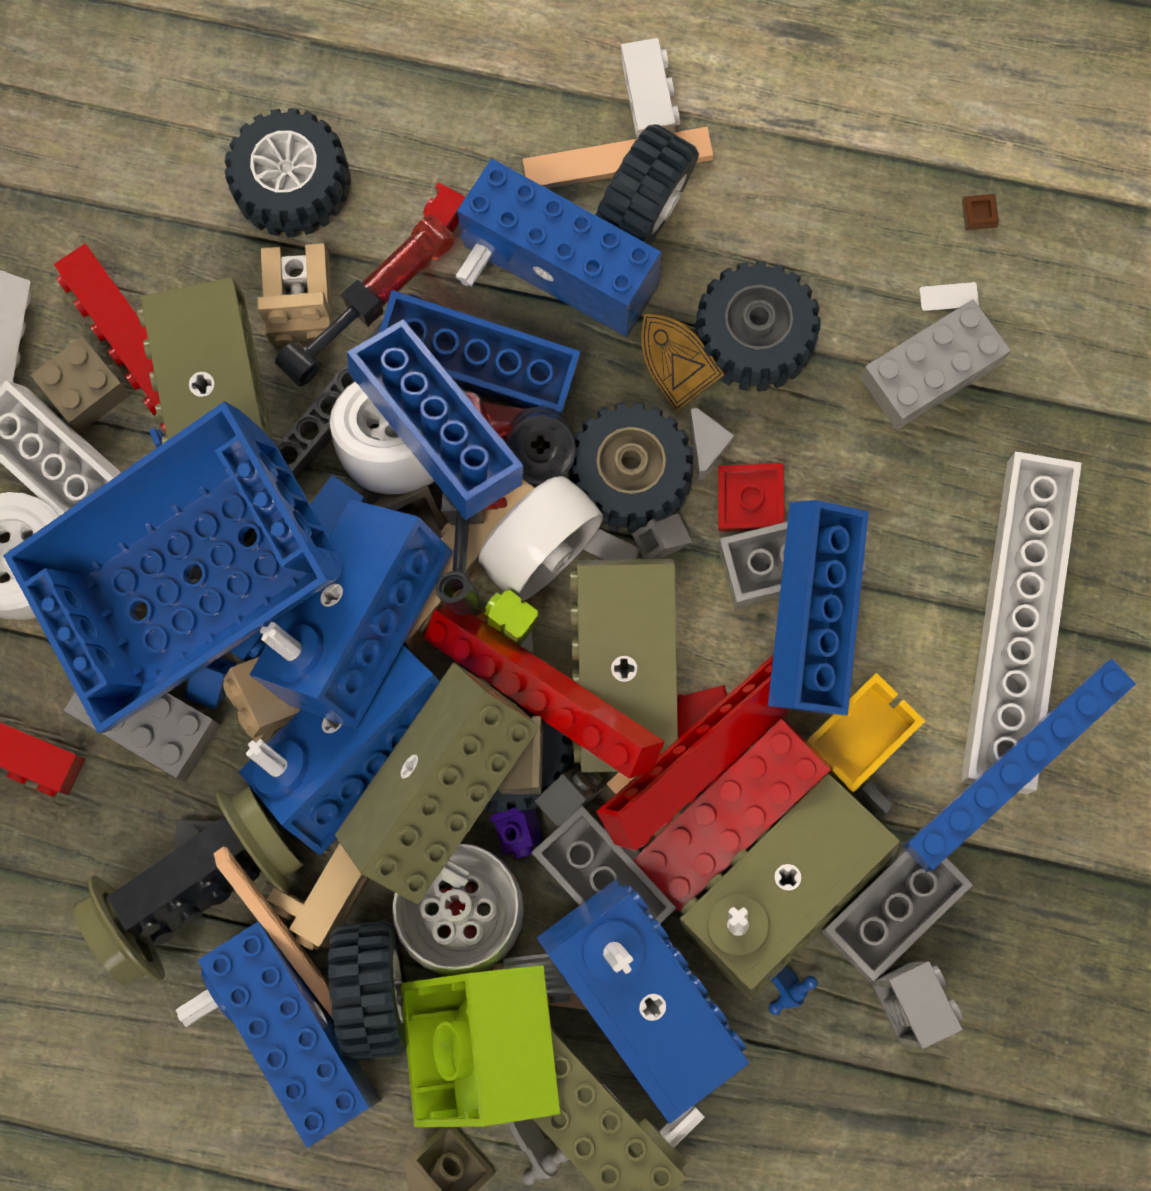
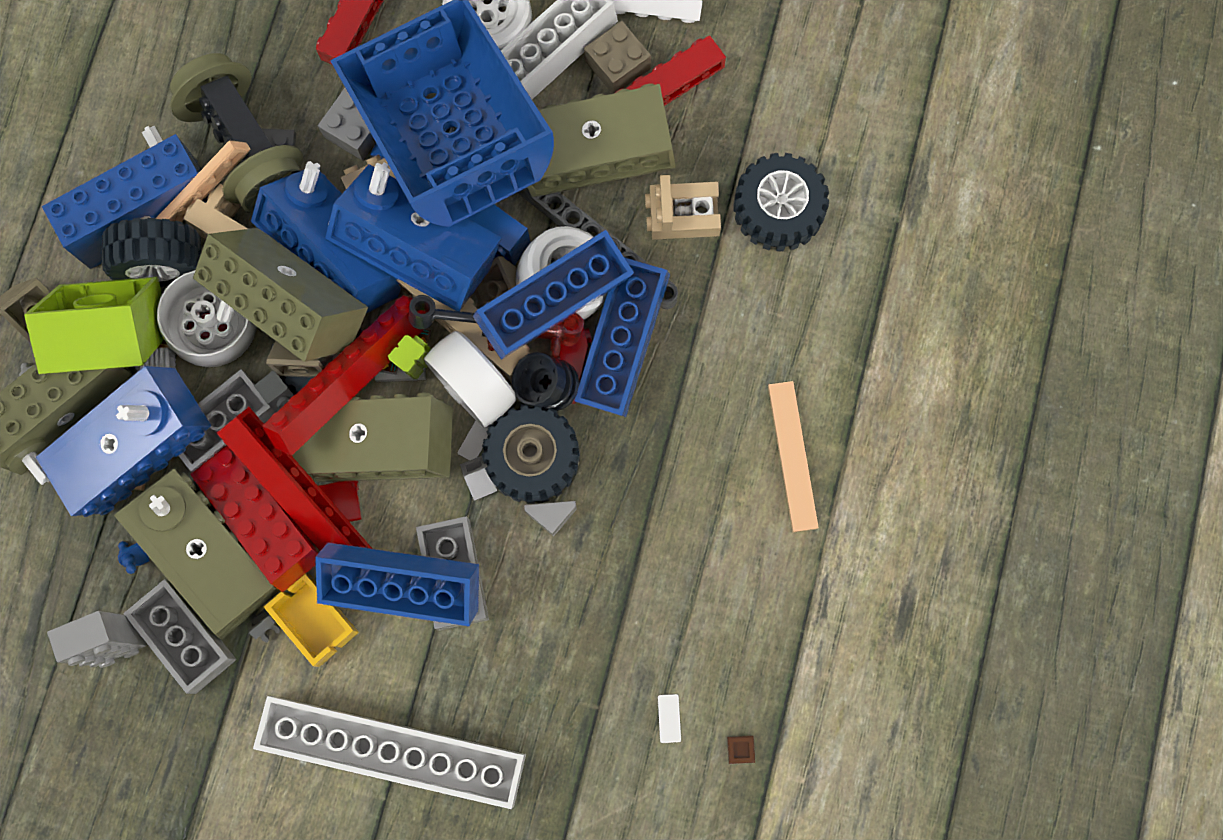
camera: 90 degrees right, 0 degrees up
piece [275,214,456,387] -> none
red brick [422,182,465,240] -> none
blue piece [455,158,661,337] -> none
dark purple brick [490,807,544,859] -> none
black wheel [595,124,699,245] -> none
white brick [621,38,680,139] -> none
pearl gold shield [641,313,725,411] -> none
black wheel [695,261,821,392] -> none
red plate [718,463,785,532] -> none
light grey brick [860,299,1011,430] -> none
blue brick [902,658,1136,872] -> none

